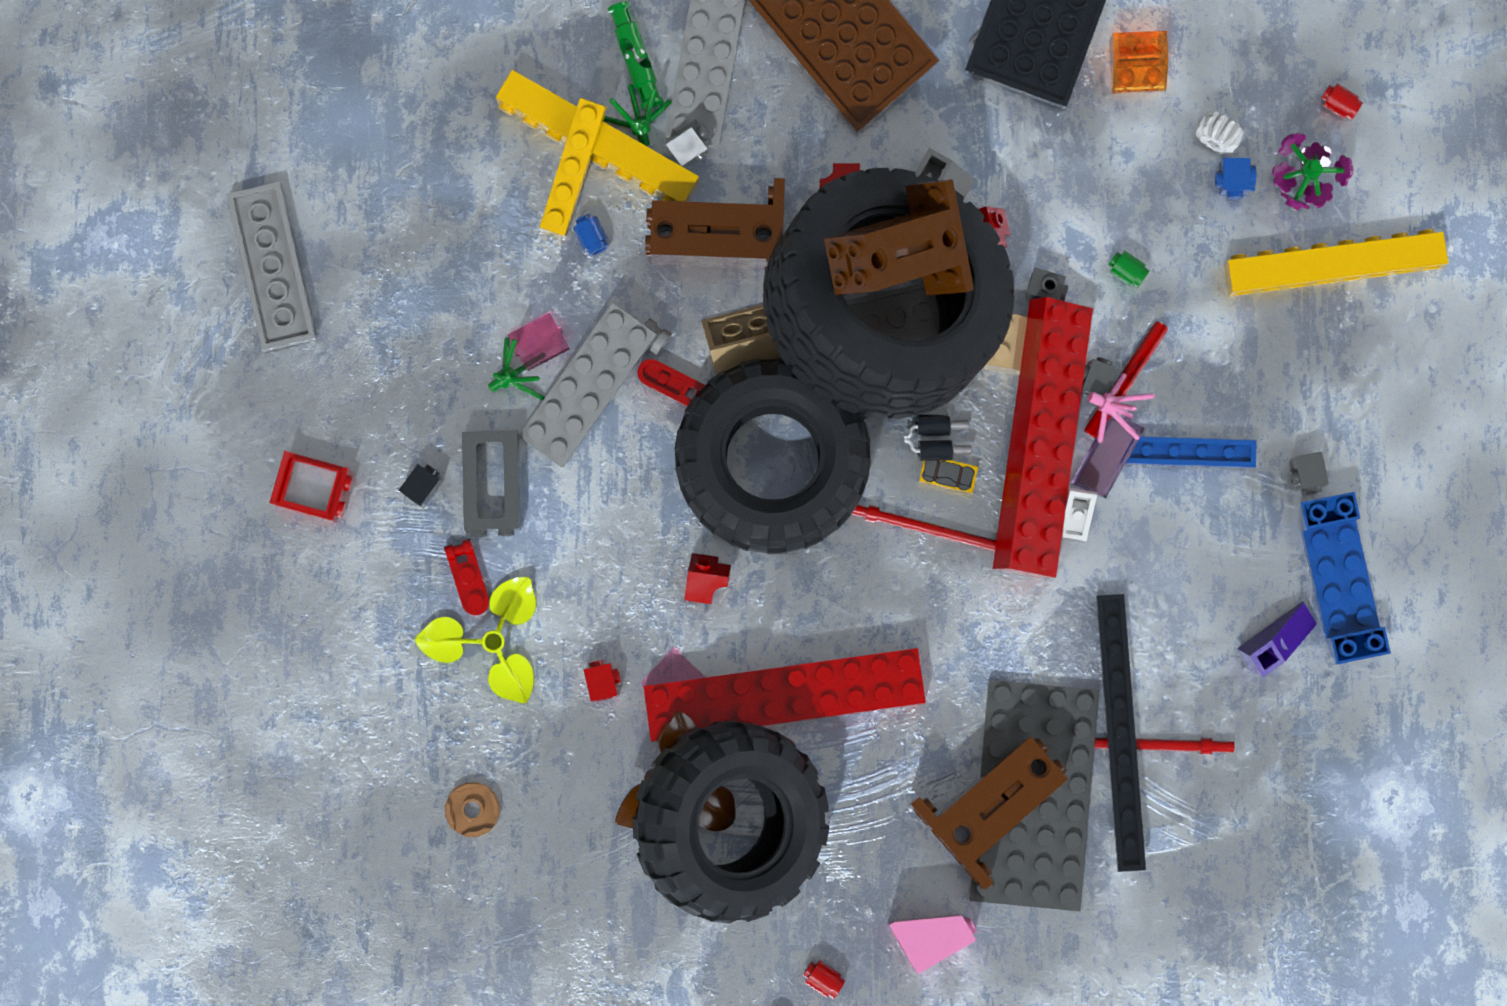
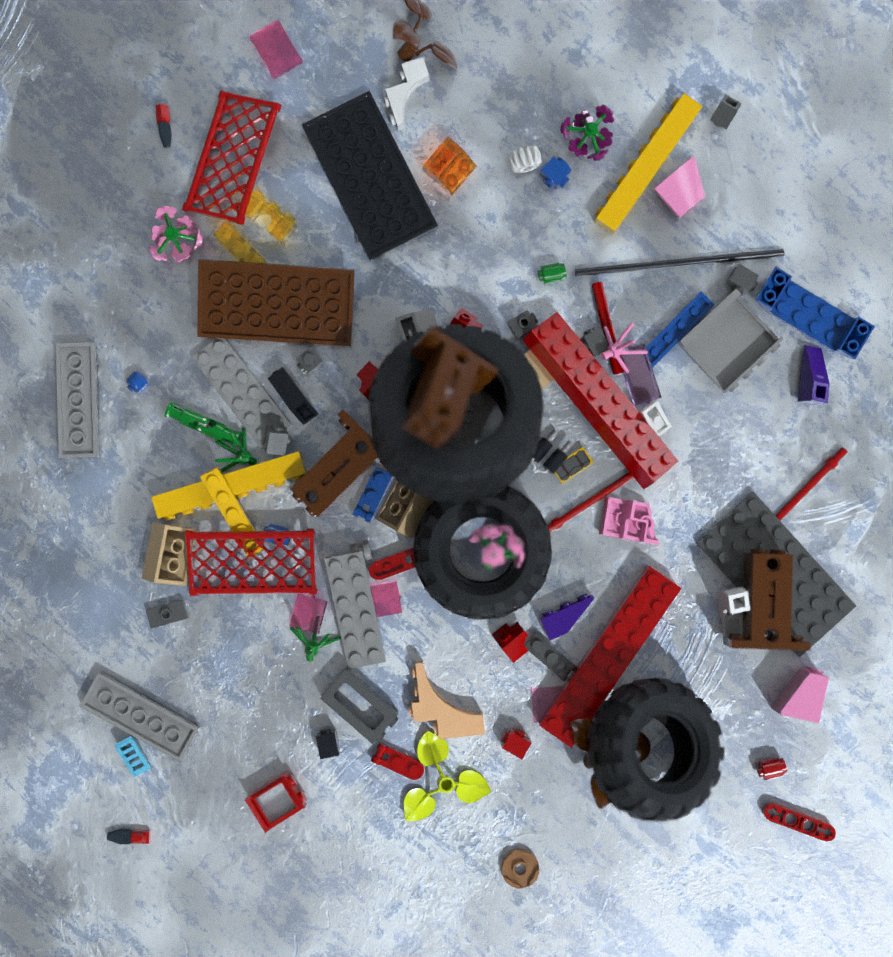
camera: 50 degrees left, 5 degrees up
black plate [1096,594,1146,872] -> none
red brick [1321,83,1363,121] -> none
none -> piece [107,829,151,844]
none -> medium azure slope [114,735,152,777]
none -> tan slope [141,522,197,586]
none -> dark grey plate [146,600,189,629]
none -> red door [185,529,318,596]
none -> black slope [267,367,319,425]
none -> dark grey brick [296,346,325,376]
none -> blue plate [352,467,392,523]
none -> clear pink piece [371,581,402,617]
none -> light nougat arch [408,661,485,739]
none -> bright pink plant [469,524,524,569]
none -> dark grey plate [525,632,577,682]
none -> dark purple slope [539,593,594,641]
none -> black piece [575,249,784,277]
none -> bright pink slope [599,497,659,545]
none -> bright pink slope [654,156,705,218]
none -> light grey panel [677,289,783,393]
none -> dark grey brick [710,94,742,129]
none -> white arch [718,587,750,637]

